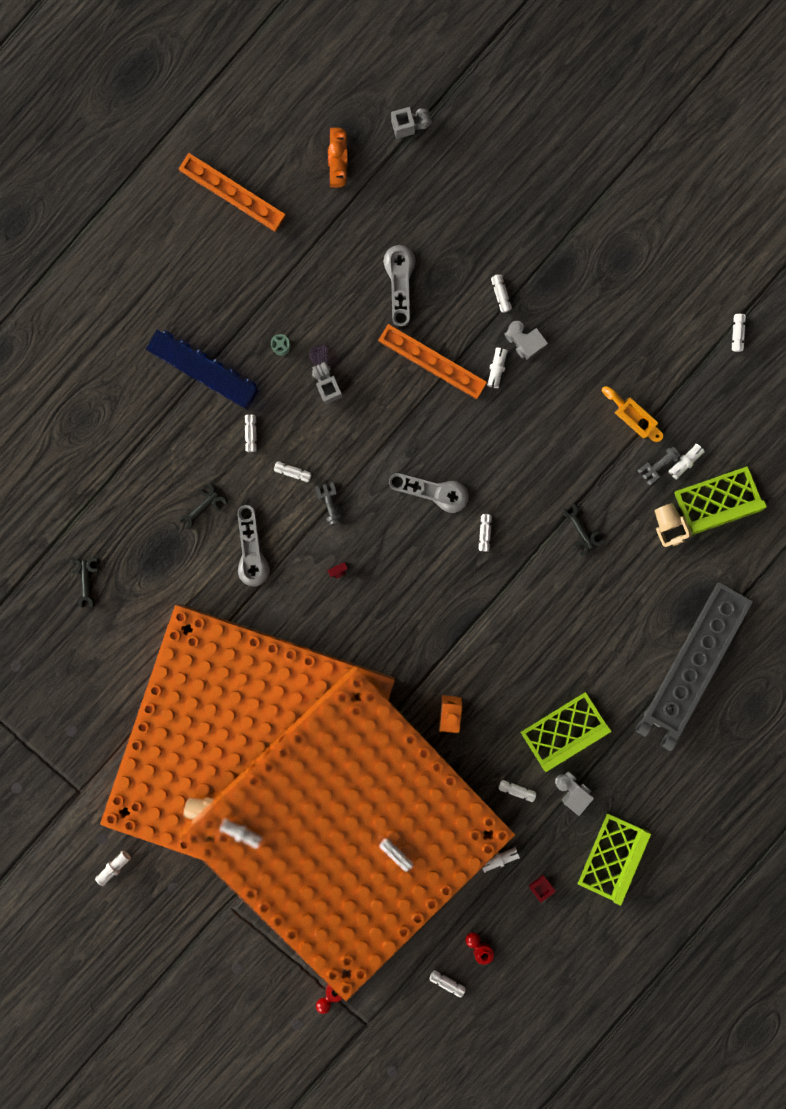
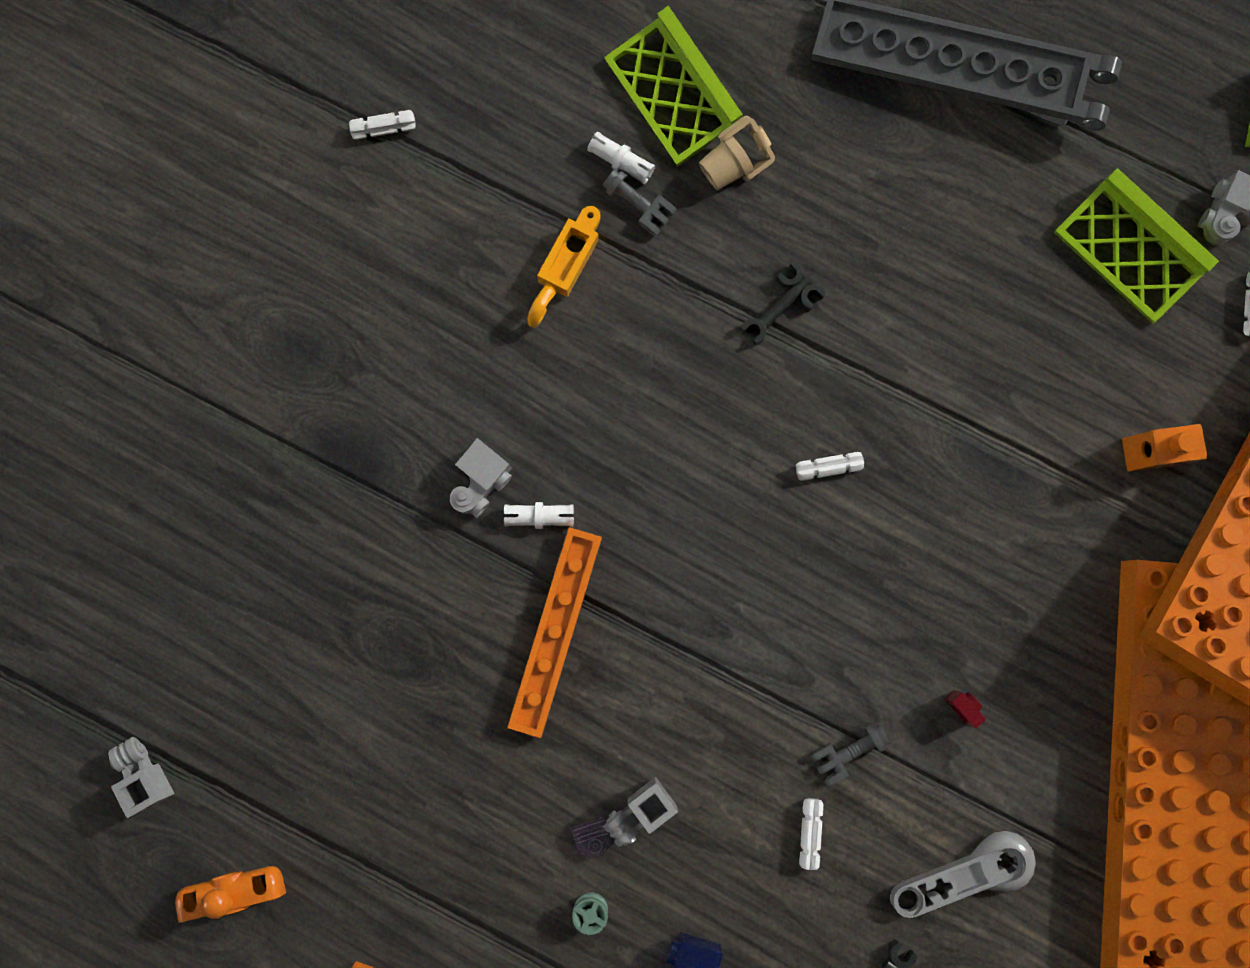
camera: 100 degrees left, 5 degrees down
white axle [245,414,256,452] -> none
light grey beam [383,245,416,328] -> none
light grey beam [389,473,469,513] -> none
white axle [491,274,512,312] -> none

